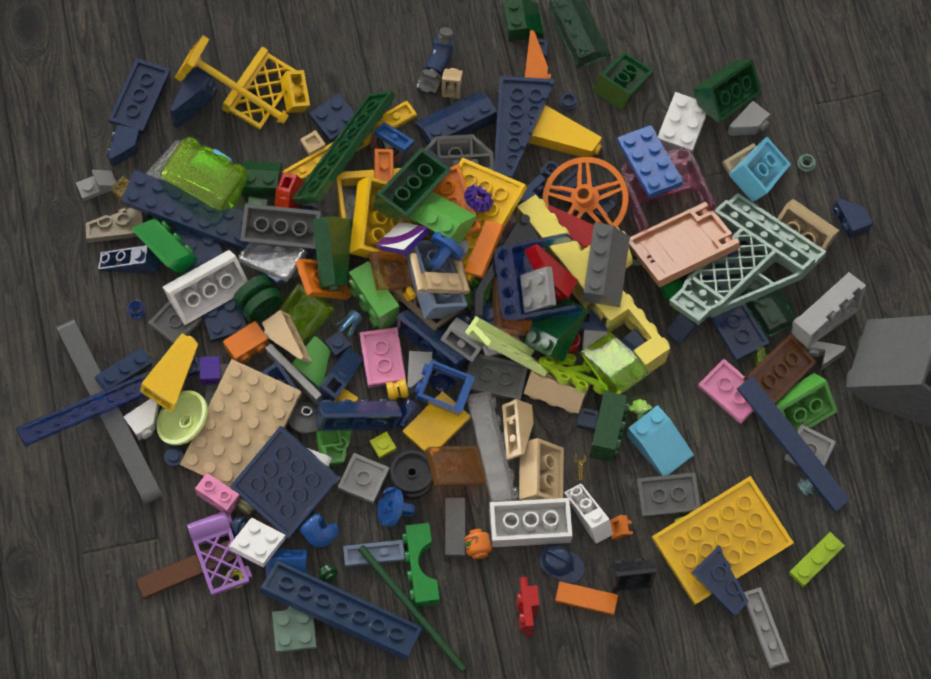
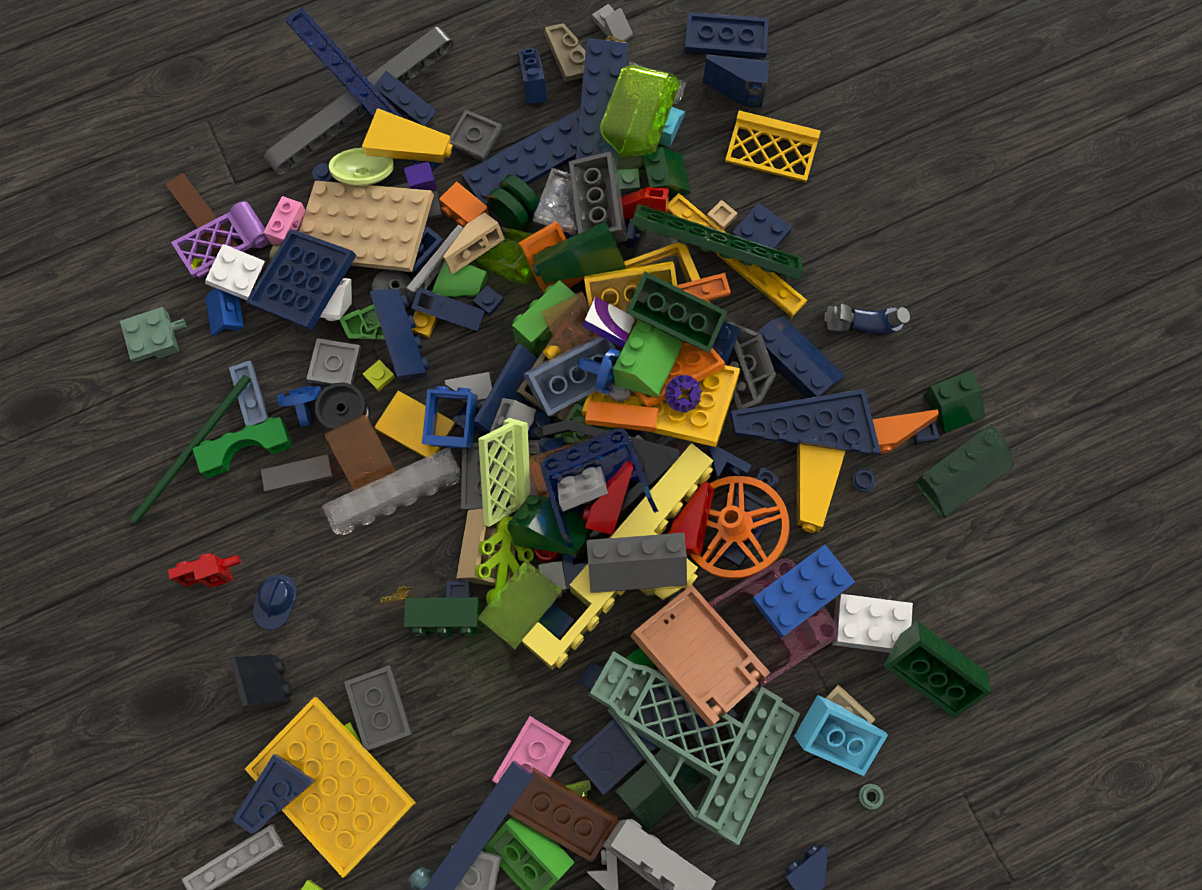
camera: 80 degrees right, 5 degrees up
dark blue slope [107,125,141,166] -> none
white slope [124,399,160,441] -> none
clear blue plate [126,300,146,318] -> none
green slope [131,218,198,276] -> none
white slope [163,250,248,325] -> none
yellow tile [175,35,289,124] -> none
dark blue plate [231,517,247,536] -> none
dark blue plate [259,560,423,661] -> none
yellow brick [280,70,310,113] -> none
blue hair [300,513,339,547] -> none
dark green plate [318,564,338,583] -> none
flat silver piece [335,310,363,338] -> none
bright pink tile [360,327,406,388] -> none
blue panel [370,122,414,165] -> none
yellow wheel [386,379,409,401] -> none
clear blue cone [397,399,420,429] -> none
tan plate [409,253,470,294] -> none
tan slope [442,68,463,99] -> none
orange head [464,529,492,559] -> none
white brick [489,498,572,547] -> none
tan slope [502,399,534,460] -> none
tan slope [519,438,564,500] -> none
orange tile [555,582,618,616] -> none
white slope [564,484,613,544] -> none
dark green slope [592,51,654,110] -> none
orange tile [610,515,633,540] -> none
medium azure slope [626,405,694,476] -> none
yellowish green plant [628,399,652,420] -> none
light grey slope [727,101,770,136] -> none
tan slope [777,199,840,251] -> none

